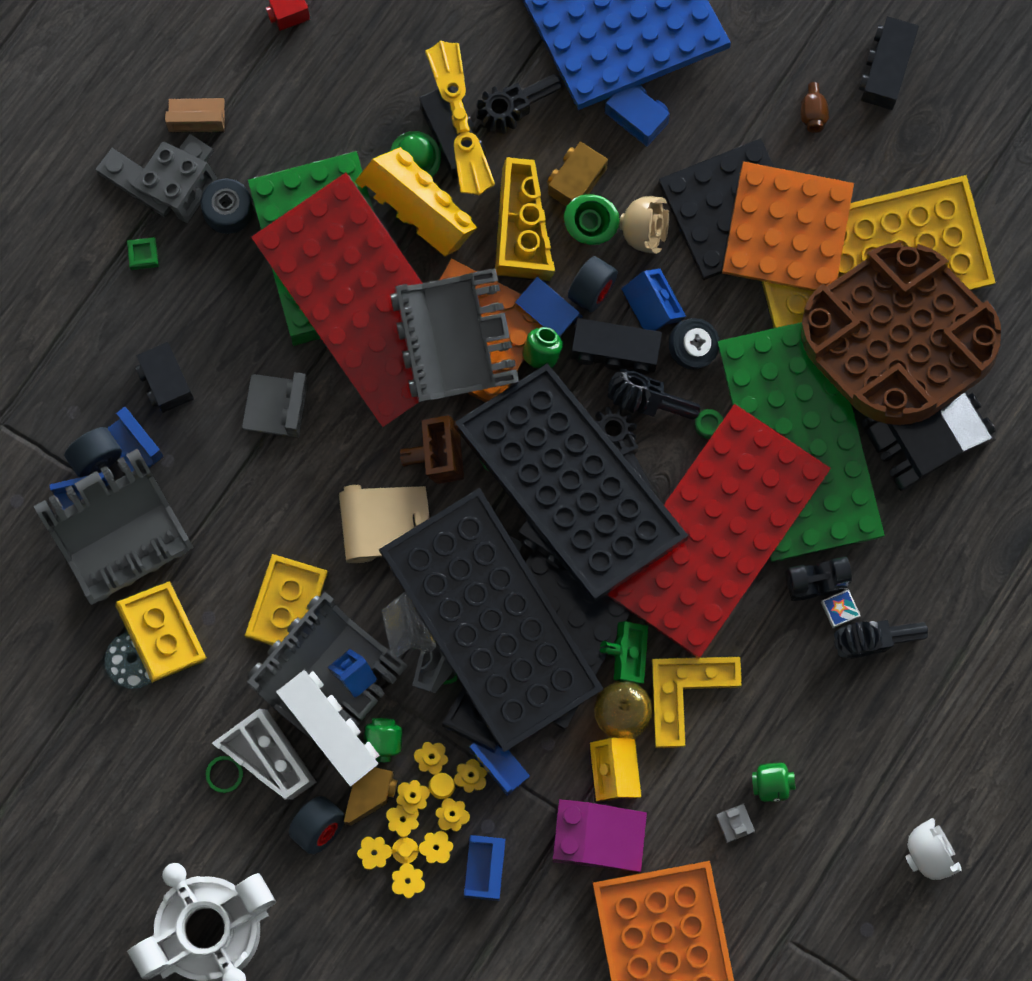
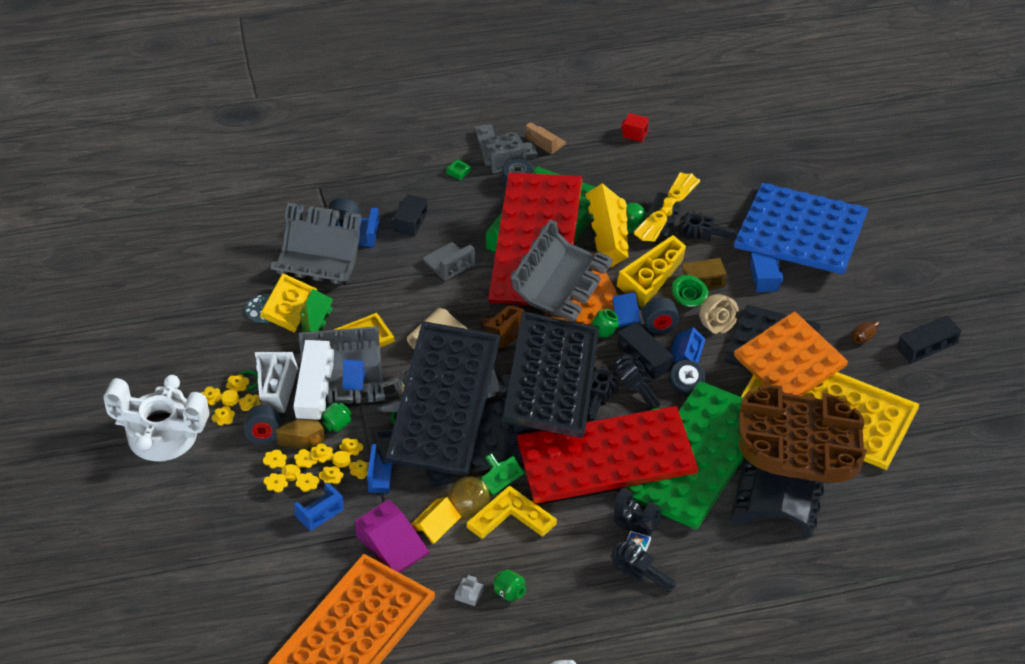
camera: 45 degrees right, 30 degrees down
none -> yellow plant [201,374,261,426]
none -> green slope [300,289,333,332]

